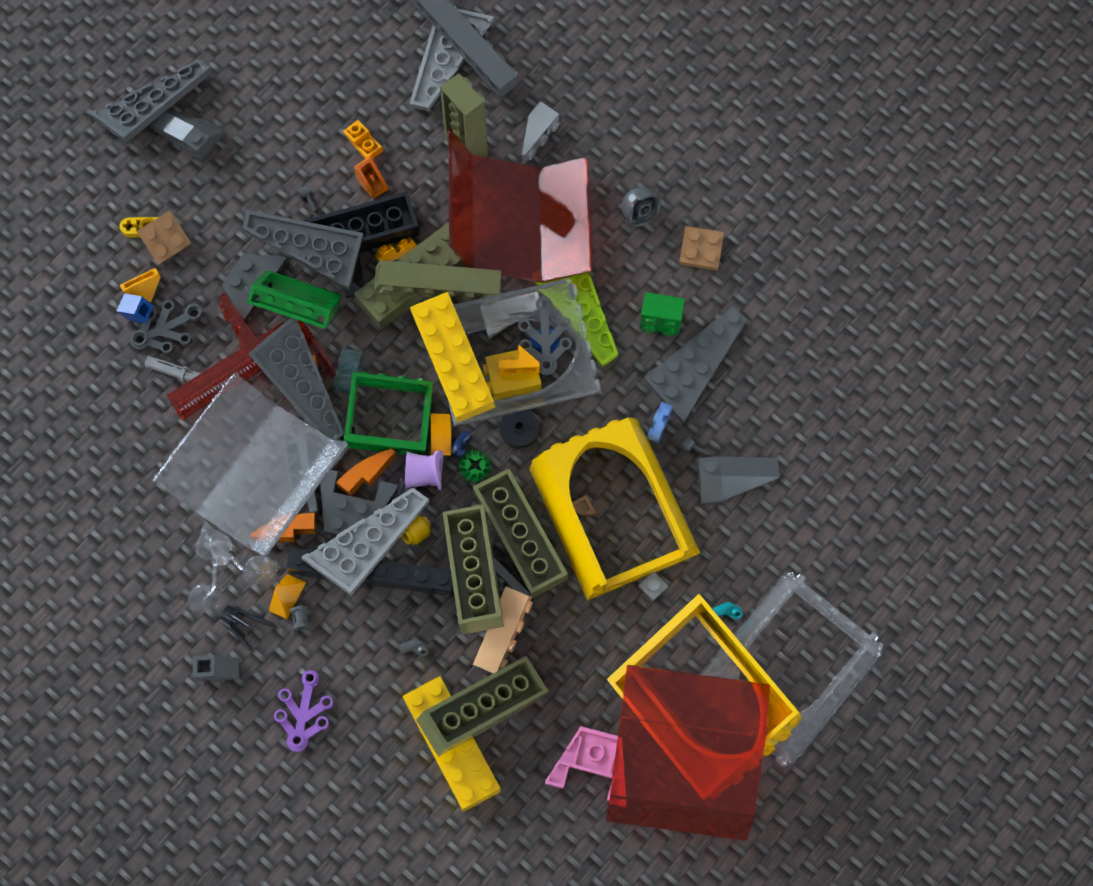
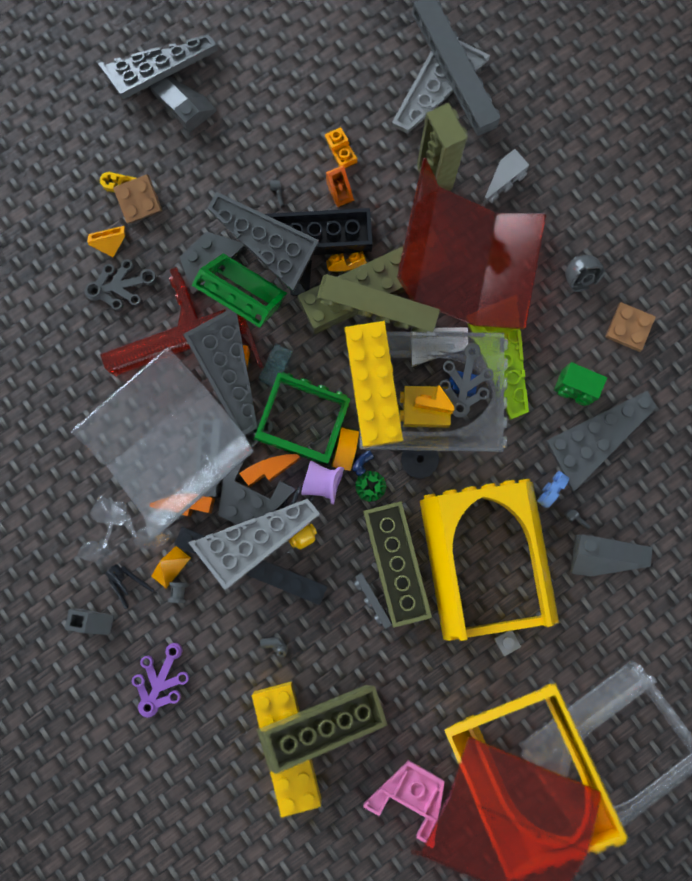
camera: 15 degrees right, 10 degrees up
blue brick [117,294,153,323] -> none
light grey pin [145,355,205,386] -> none
olive brick [443,504,504,635] -> none
light nougat brick [473,587,533,673] -> none
medium nougat tile [572,495,596,516] -> none
teal arm [712,602,743,619] -> none

